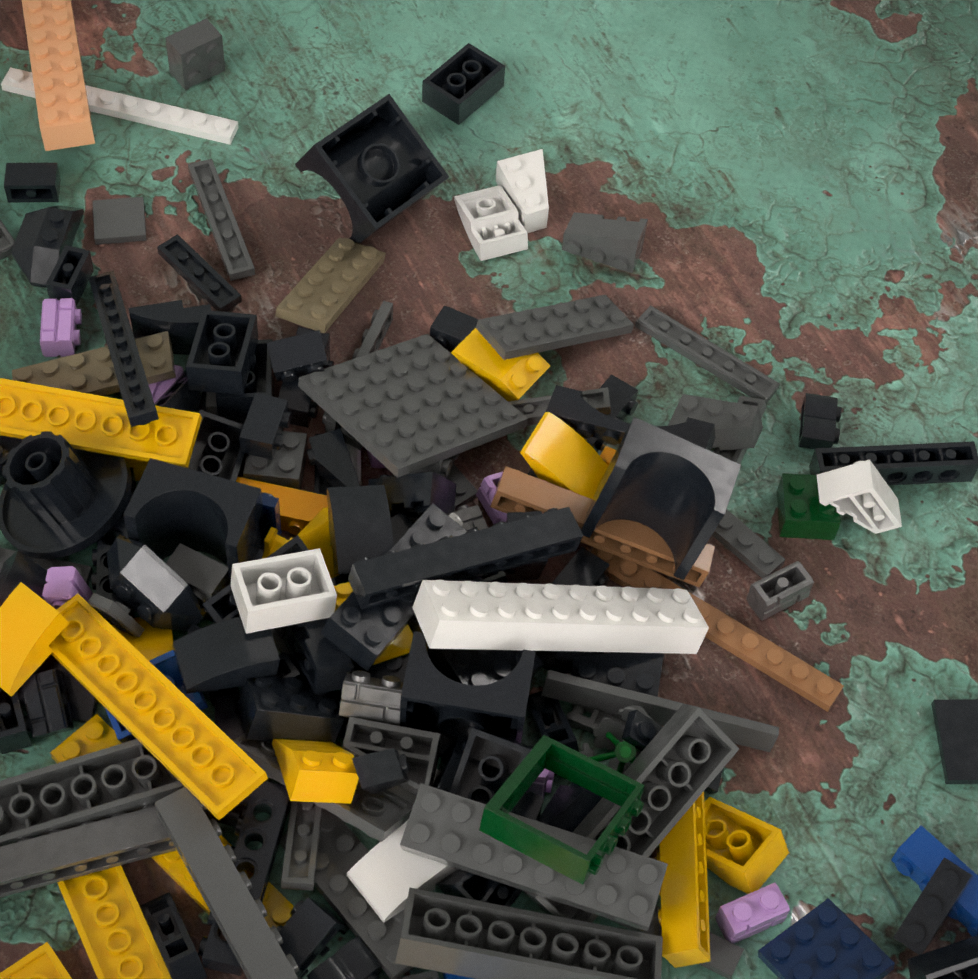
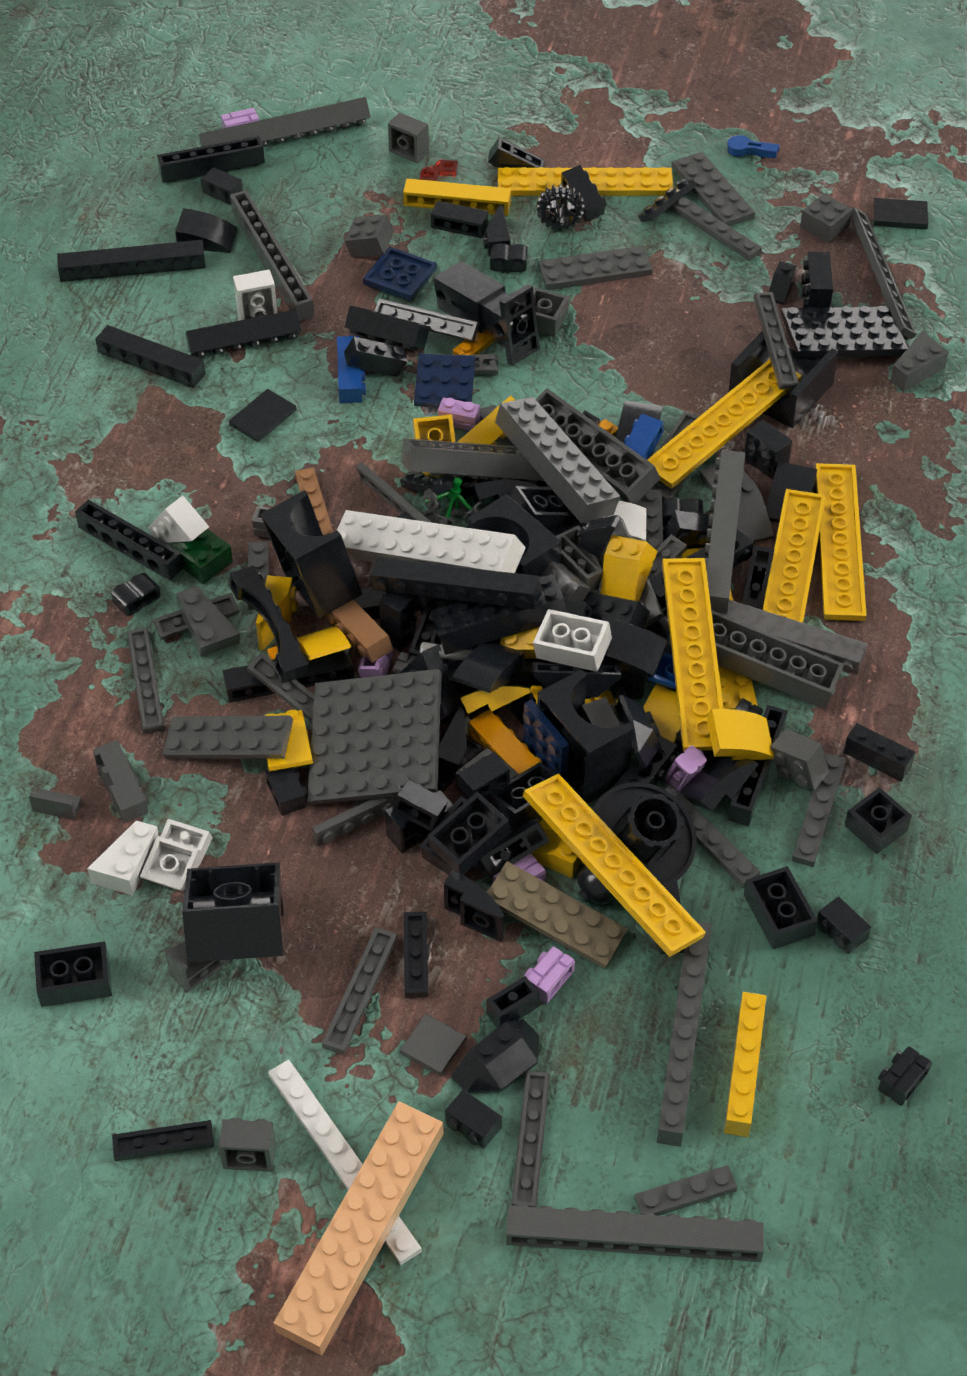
camera: 135 degrees left, 5 degrees down
black plate [88,270,159,427] -> none
dark grey plate [88,593,145,638] -> none
dark tan plate [275,237,386,334] -> none
dark green window [479,735,645,885] -> none
none -> dark grey panel [29,789,82,820]
none -> black plate [112,1120,214,1161]

